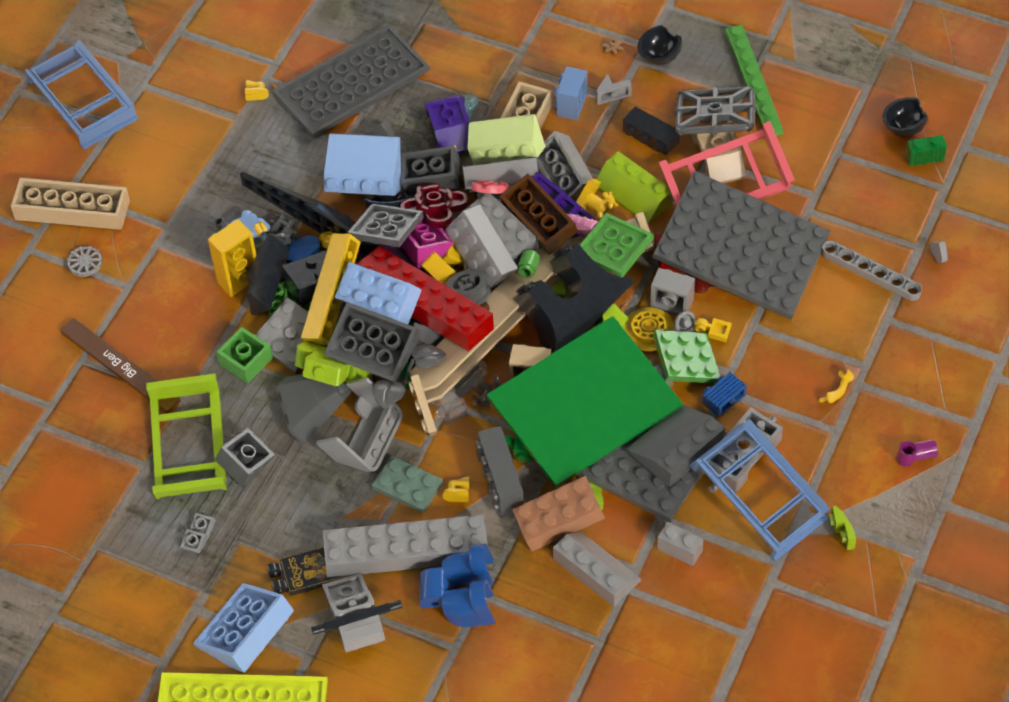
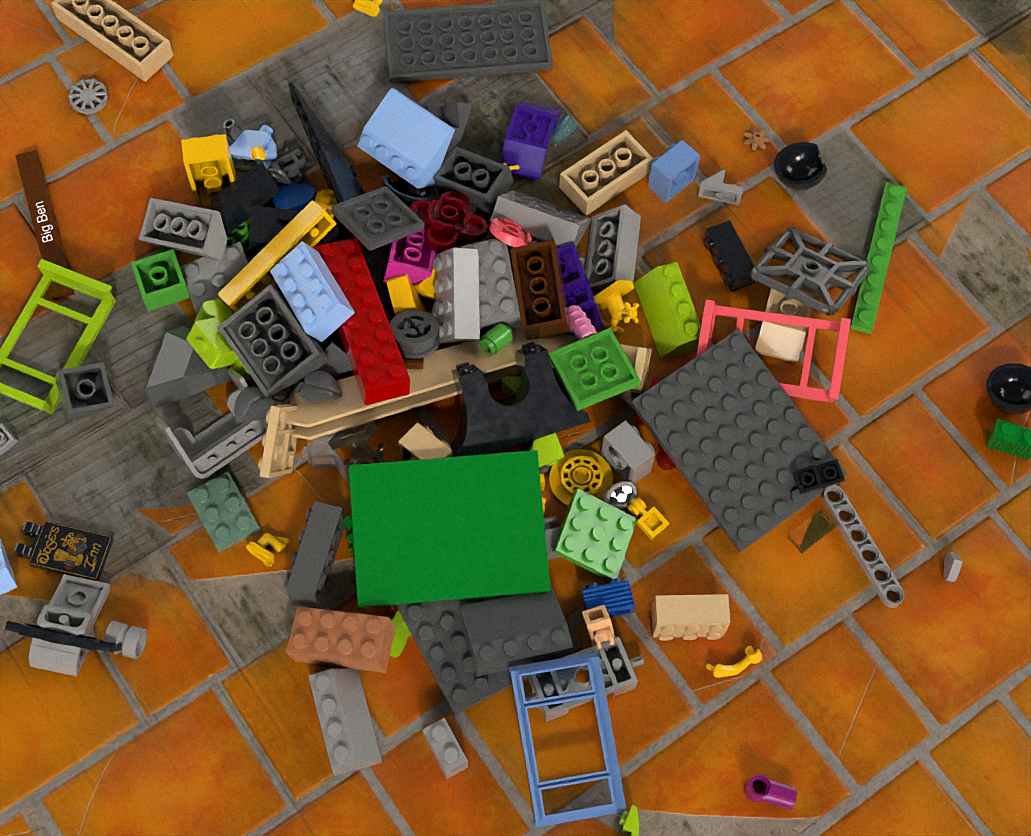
camera: 25 degrees right, 10 degrees up
light grey brick [323,515,488,577] -> none
blue piece [420,544,495,627] -> none
yellowish green slope [468,114,546,164] -> none
none -> light grey wheel [103,620,147,660]
none -> light grey slope [139,198,227,260]
none -> light nougat brick [582,605,615,649]
none -> tan brick [651,594,731,641]
none -> clear yellow tile [787,508,838,554]
none -> black slope [793,459,845,494]

